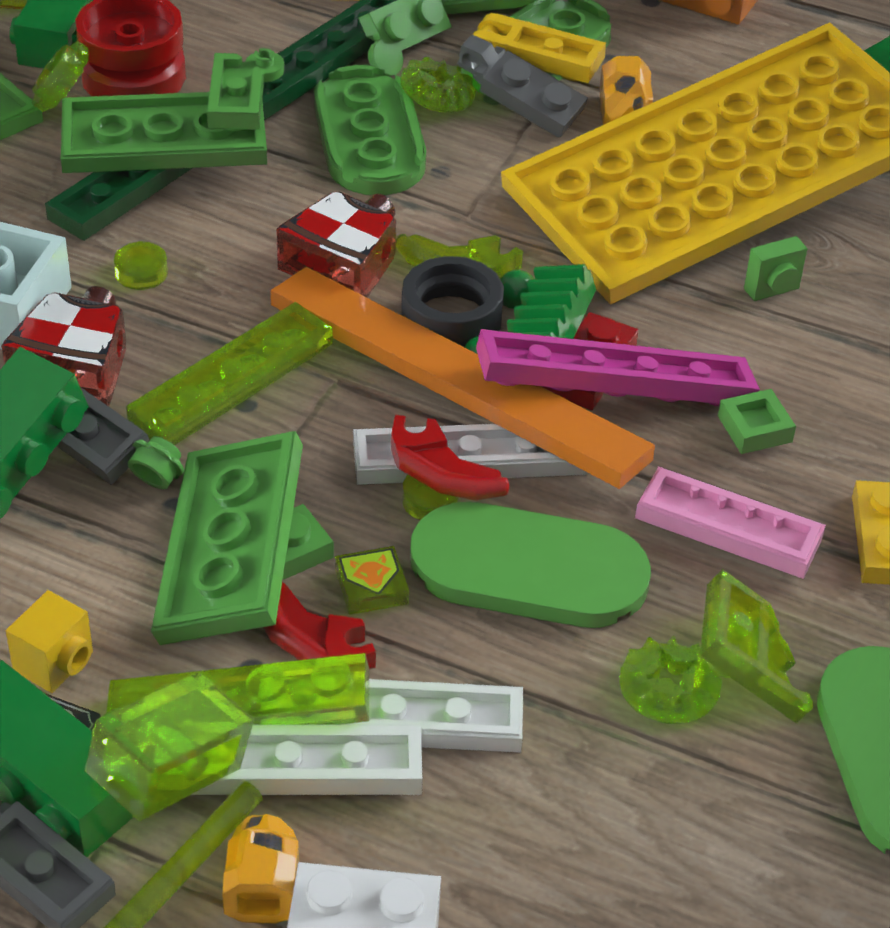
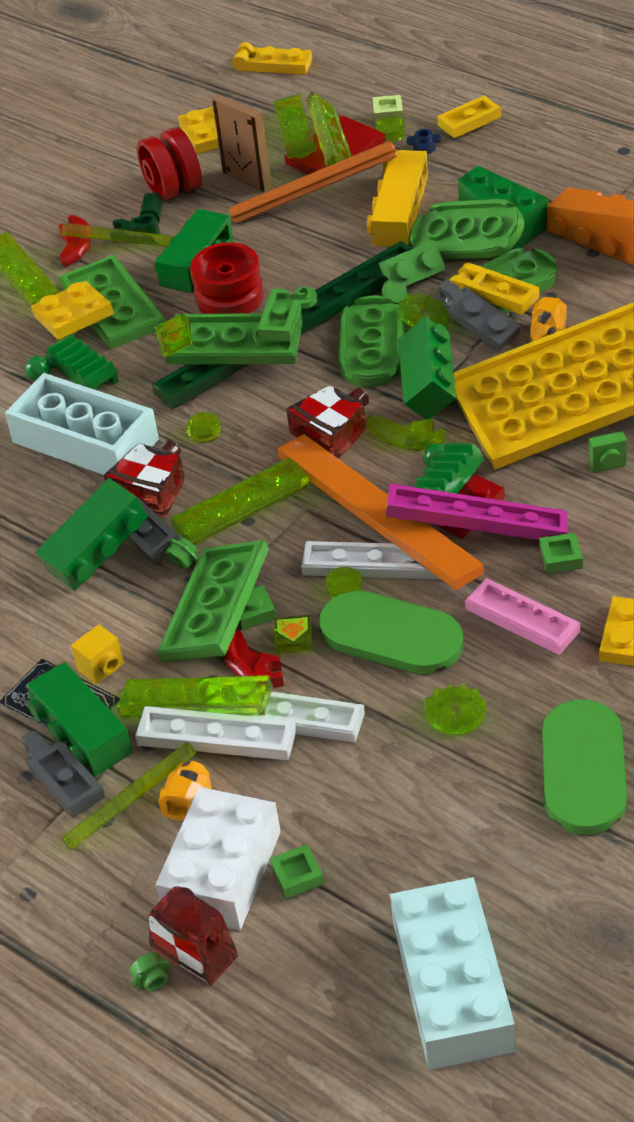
camera: 20 degrees right, 0 degrees up
clear neon green gear [32,41,89,112] -> none
clear neon green brick [85,672,255,821] -> none
red piece [391,415,510,501] -> none
black tyre [401,256,504,347] -> none
clear neon green wing [700,569,813,723] -> none
none -> clear neon green tile [155,313,193,358]
none -> green brick [398,316,456,421]

